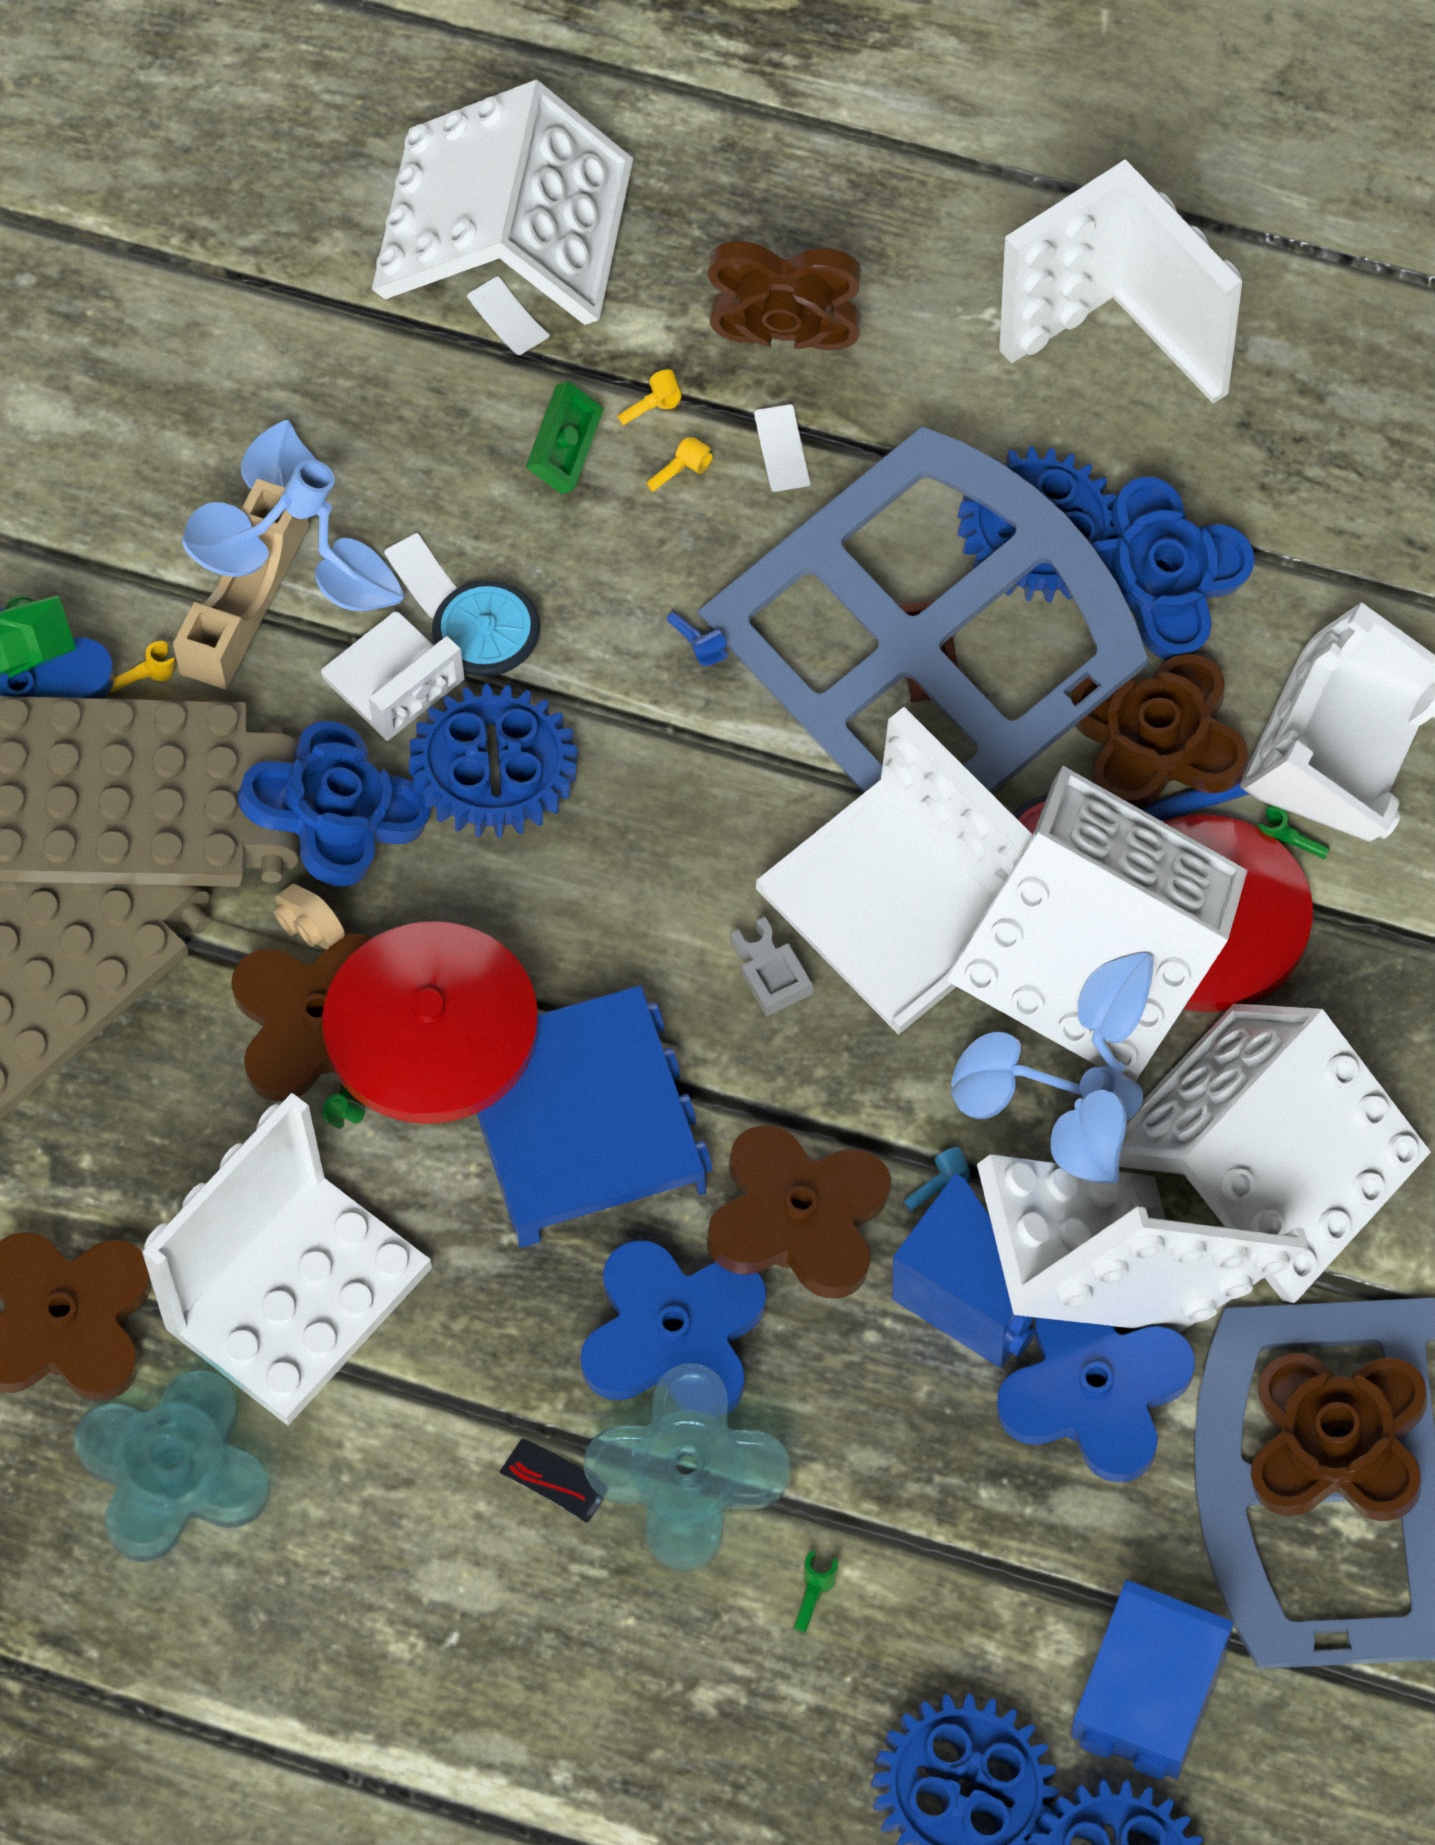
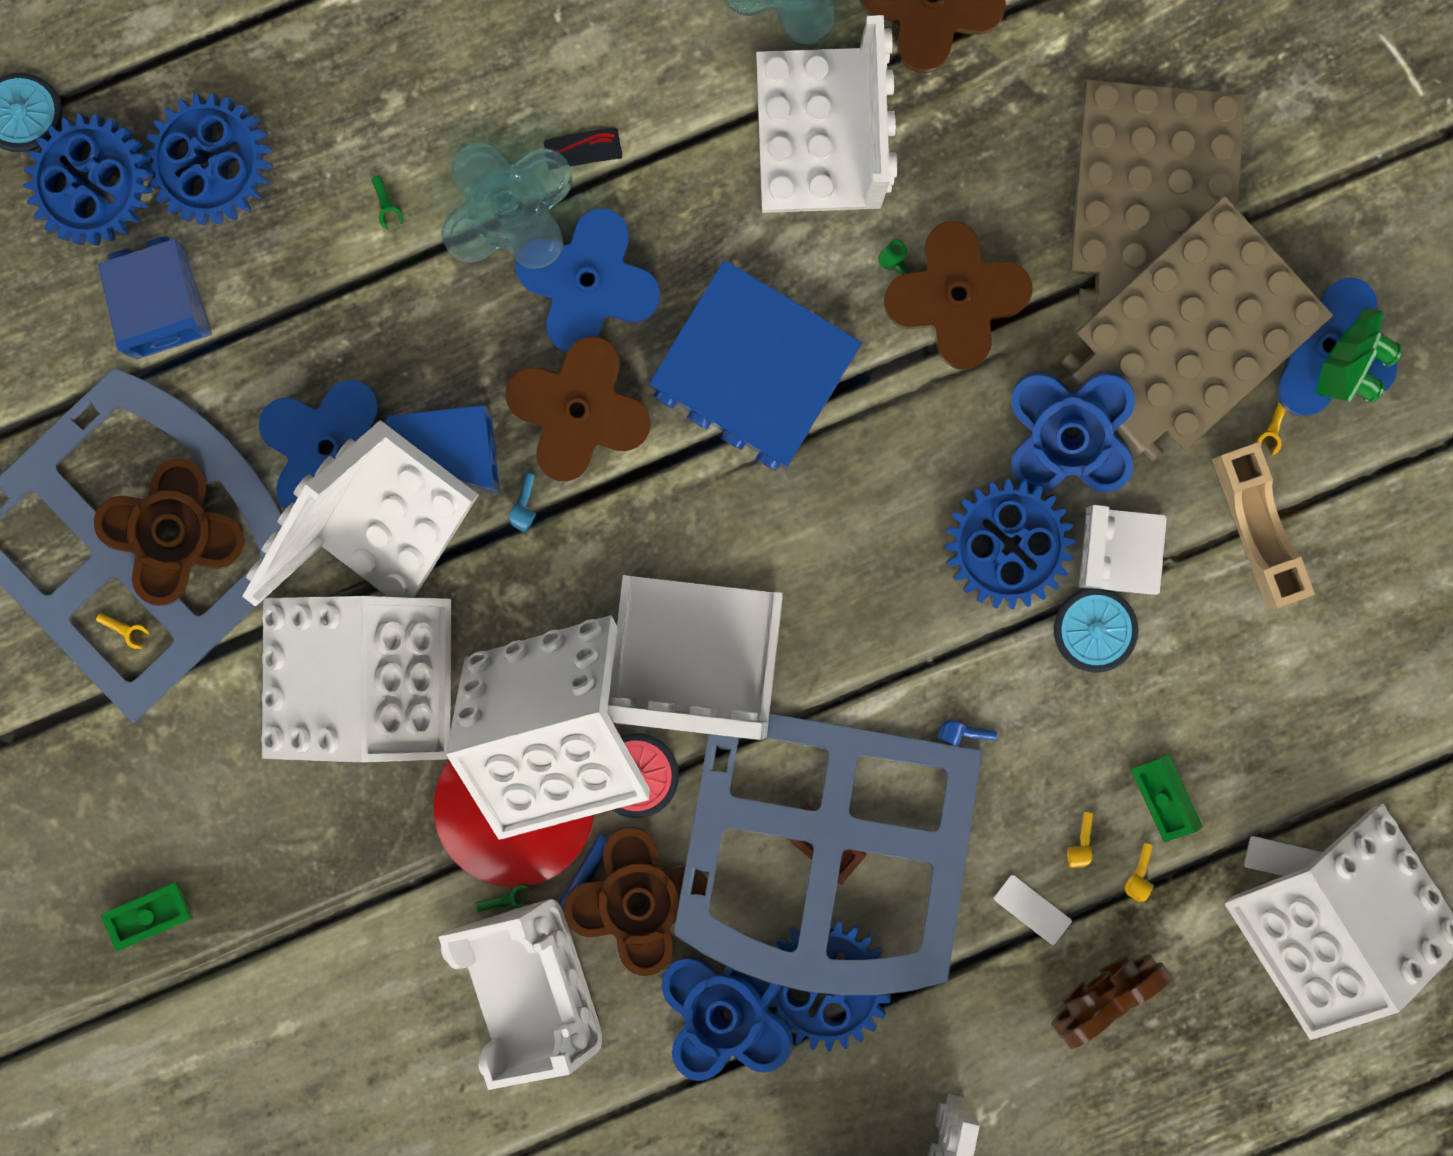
camera: 135 degrees right, 25 degrees up
light blue plant [181,420,405,611] -> none
tan plate [273,883,345,949] -> none
red dish [322,921,538,1124] -> none
white sticker [384,533,457,618] -> none
light grey plate [730,917,813,1017] -> none
light blue plant [951,952,1153,1183] -> none

